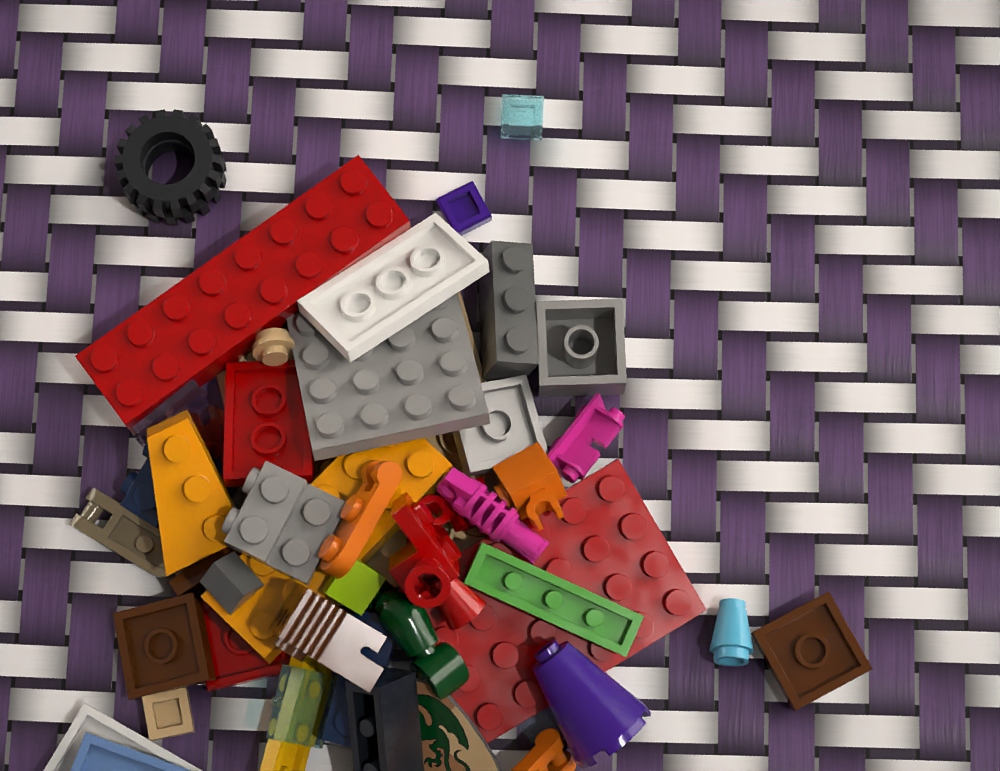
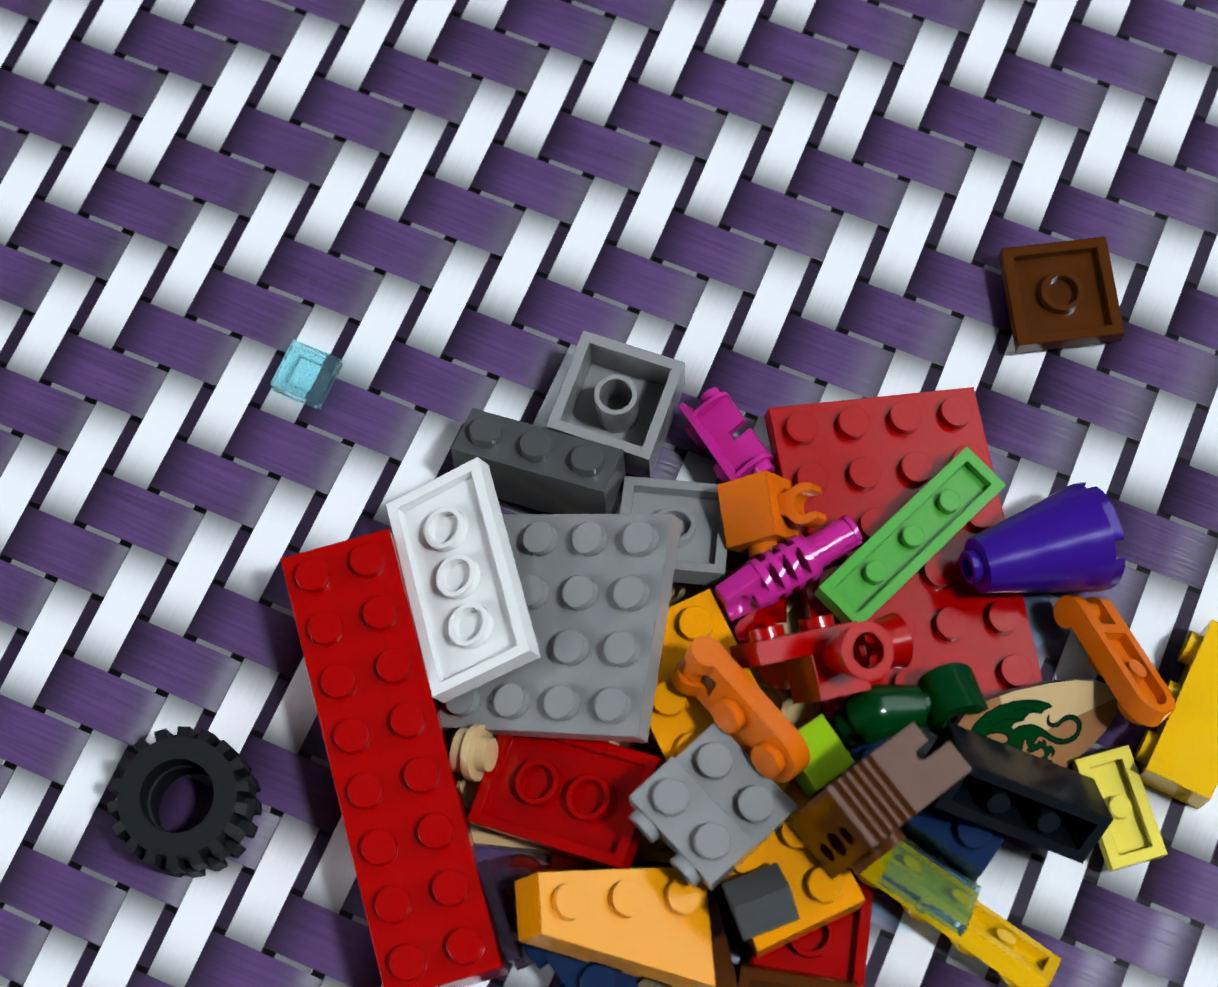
camera: 60 degrees left, 5 degrees down
dark purple tile [436,181,492,236] -> none
medium azure cone [709,598,754,666] -> none

